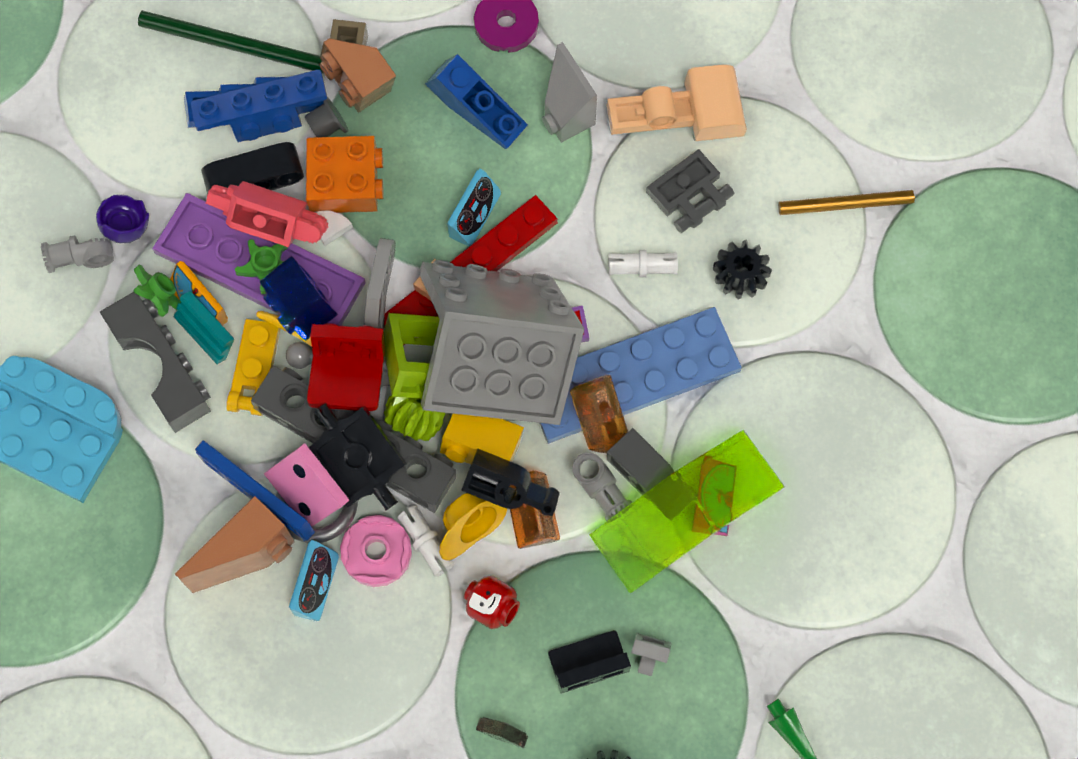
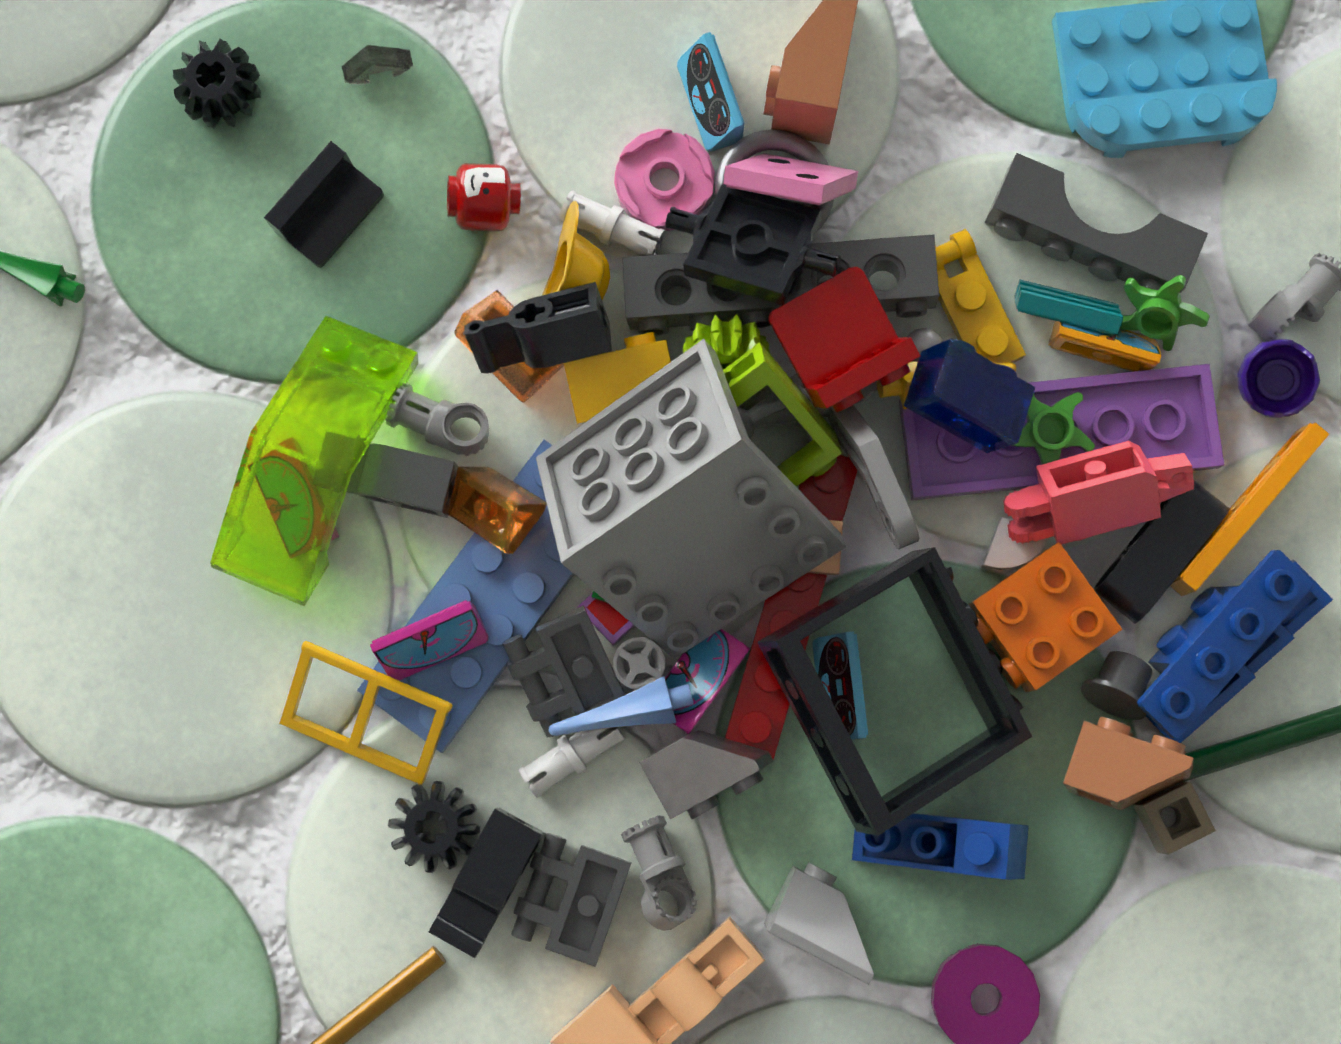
camera: 150 degrees right, 10 degrees up
blue tile [195,440,315,541] -> none
light grey tile [631,633,671,676] -> none
none -> yellow window [279,641,453,785]
none -> slope [370,600,488,681]
none -> black piece [429,807,545,958]
none -> dark grey plate [502,606,625,738]
none -> light blue piece [549,676,694,736]
none -> light grey wheel [613,637,666,690]
none -> light grey connector [621,815,697,931]
none -> flat silver slope [639,730,773,820]
none -> slope [665,629,750,735]
none -> black window [757,547,1033,836]
none -> light orange tile [1170,422,1329,596]

